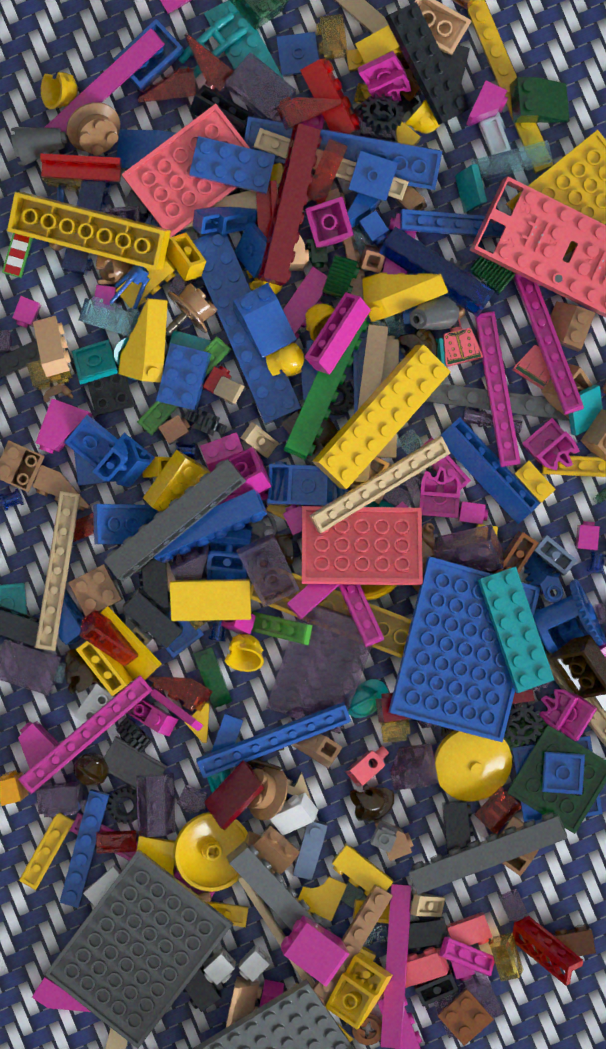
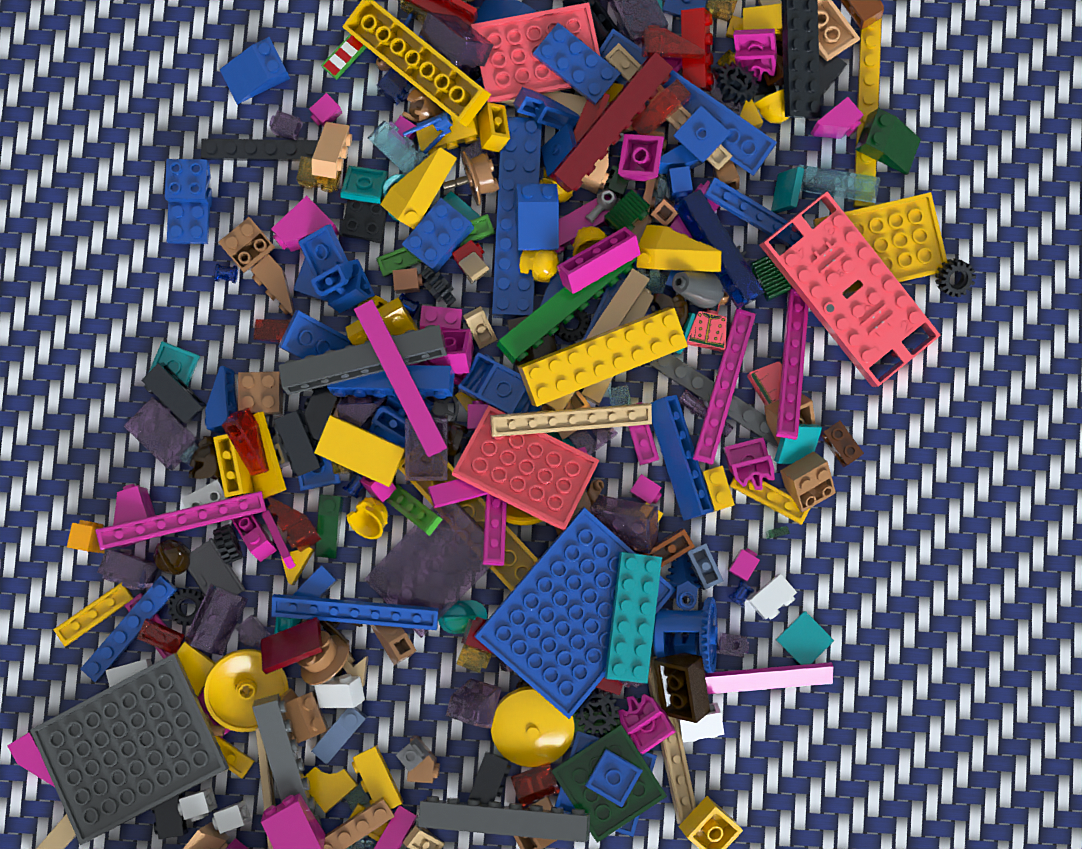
camera: 30 degrees right, 5 degrees down
tan tile [35,491,80,651] -> none
medium nougat piece [43,385,73,402] -> none
coral torso [344,746,390,786] -> none
dark brown helmet [350,786,394,821] -> none
dark pink plate [419,466,461,518] -> none
white tile [479,115,511,159] -> none
medium nougat slope [550,301,595,352] -> none
none -> dark pink tile [354,300,448,457]
none -> clear purple brick [419,12,494,68]
none -> light grey bar [585,190,617,223]

